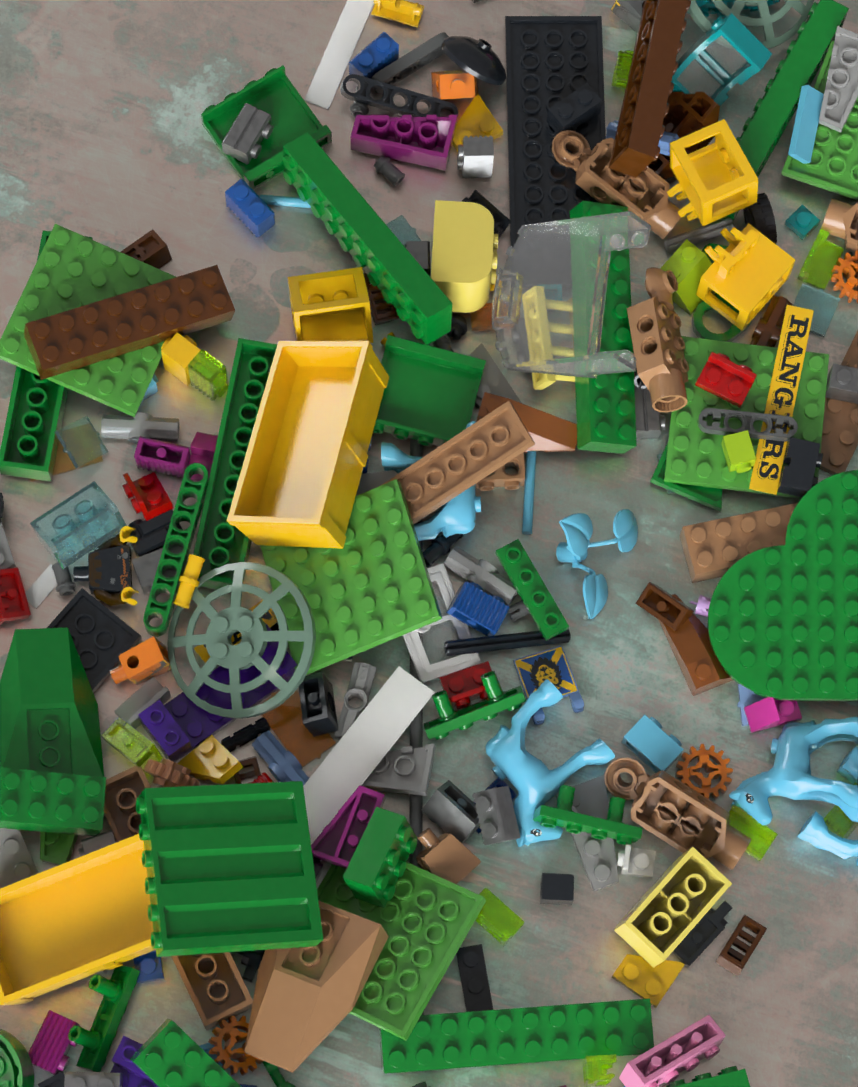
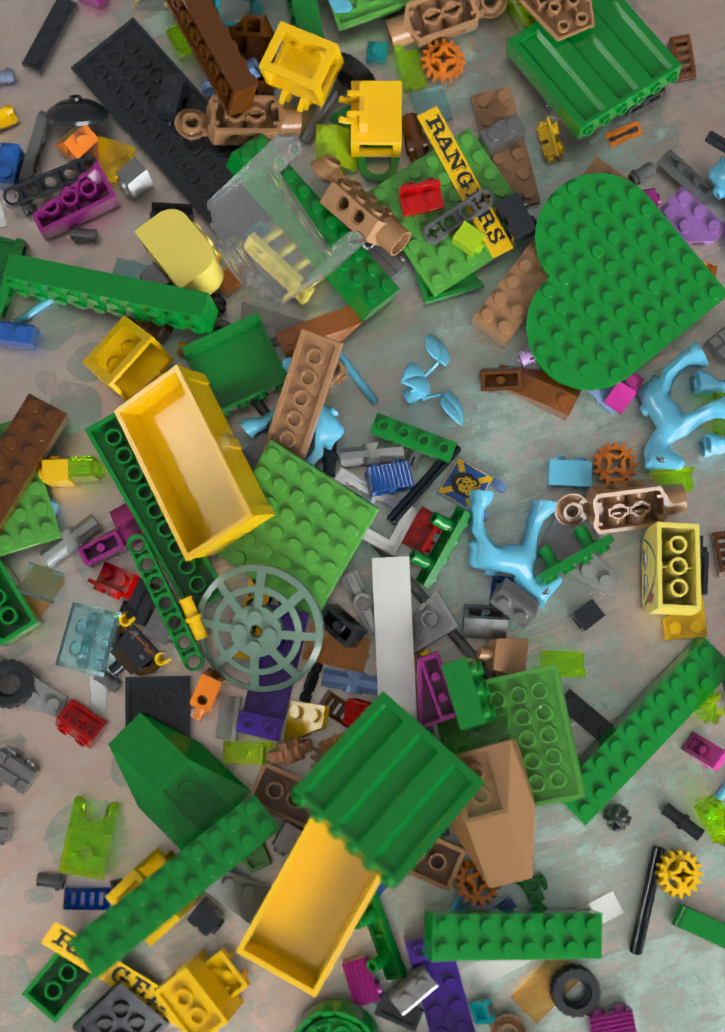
camera: 35 degrees left, 10 degrees up
white bracket [617,844,656,879] -> none

